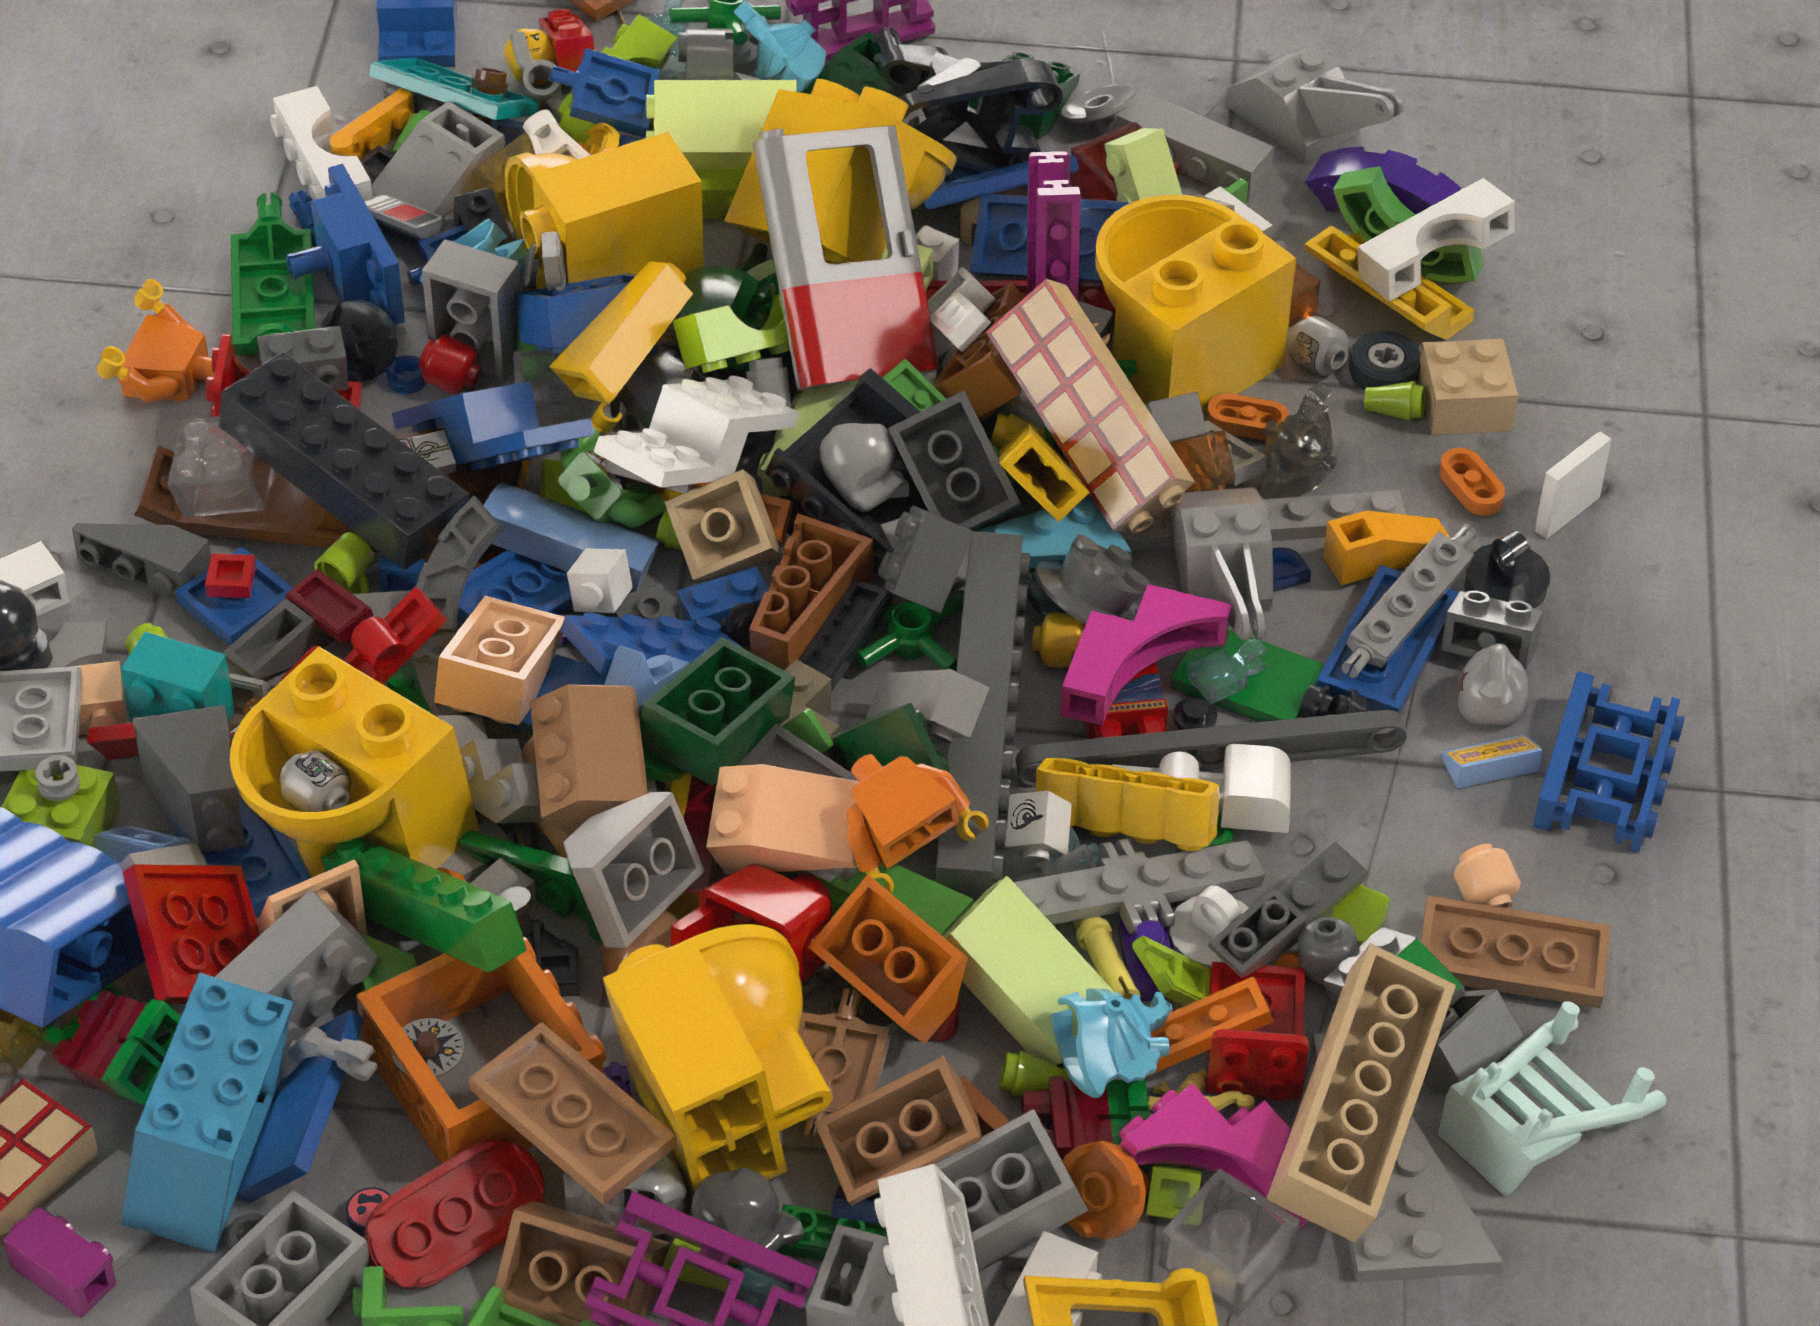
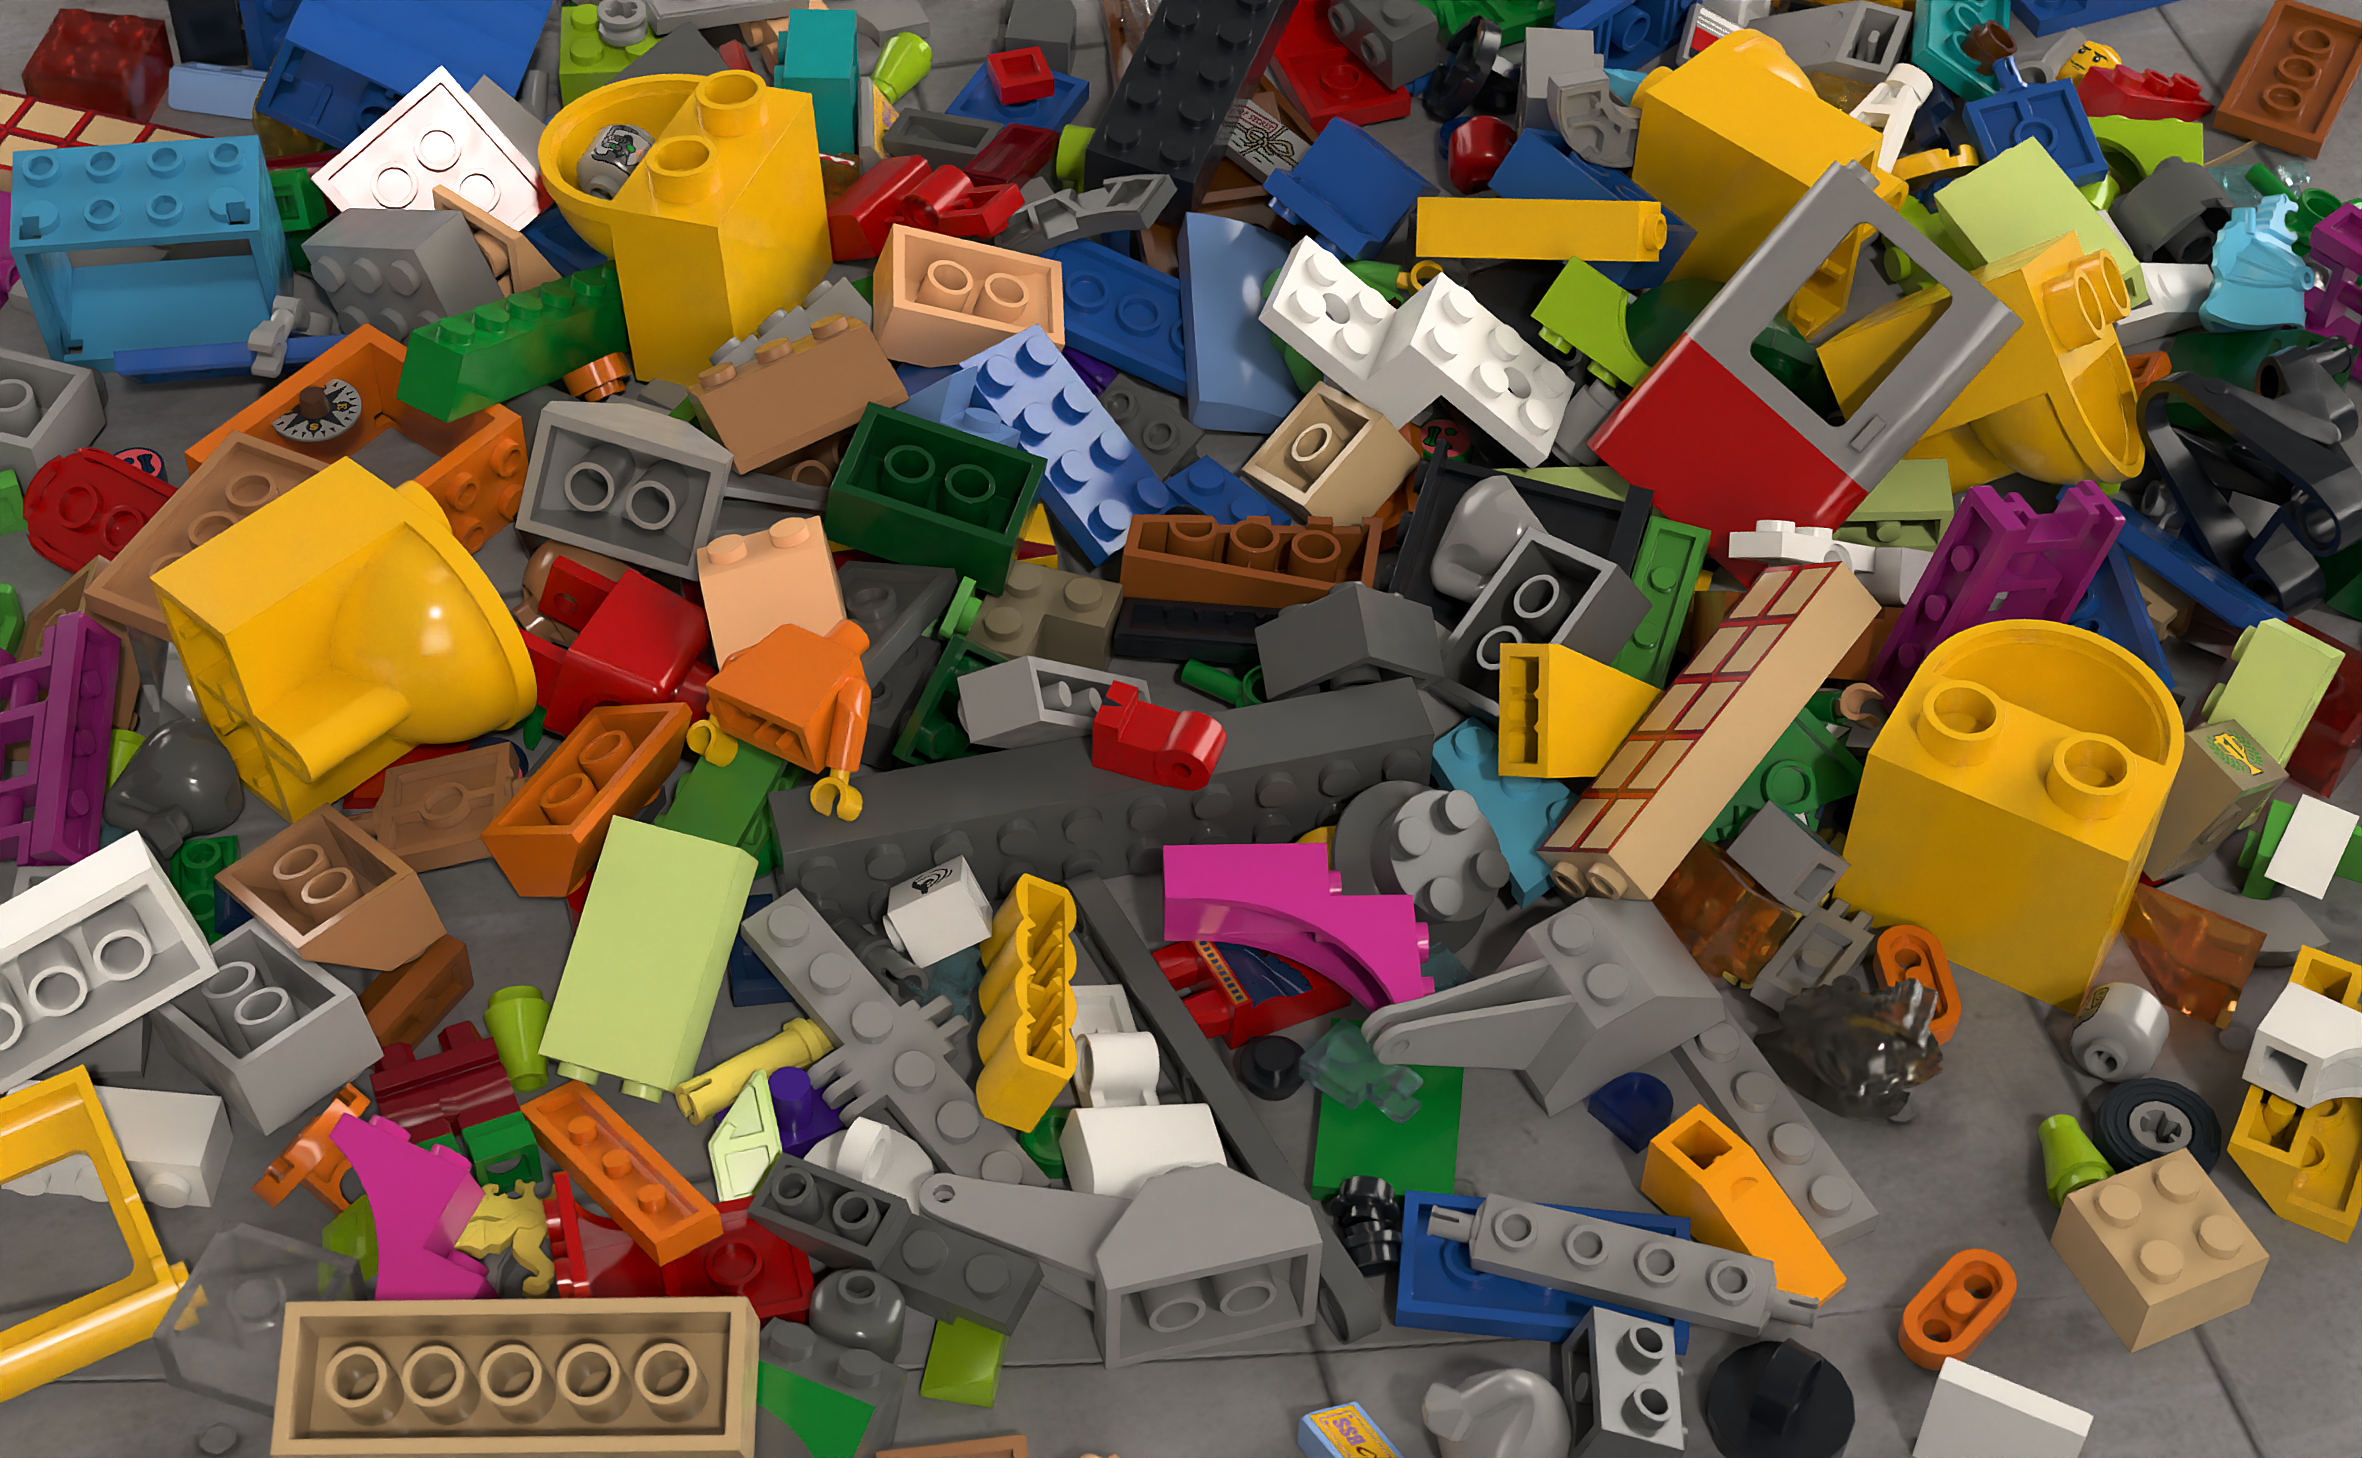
camera: 70 degrees right, 0 degrees up
white brick [567,548,633,613] -> none
medium azure helmet [1051,988,1172,1098] -> none
none -> light grey slope [918,1163,1323,1371]
none -> red leg [1092,680,1227,791]

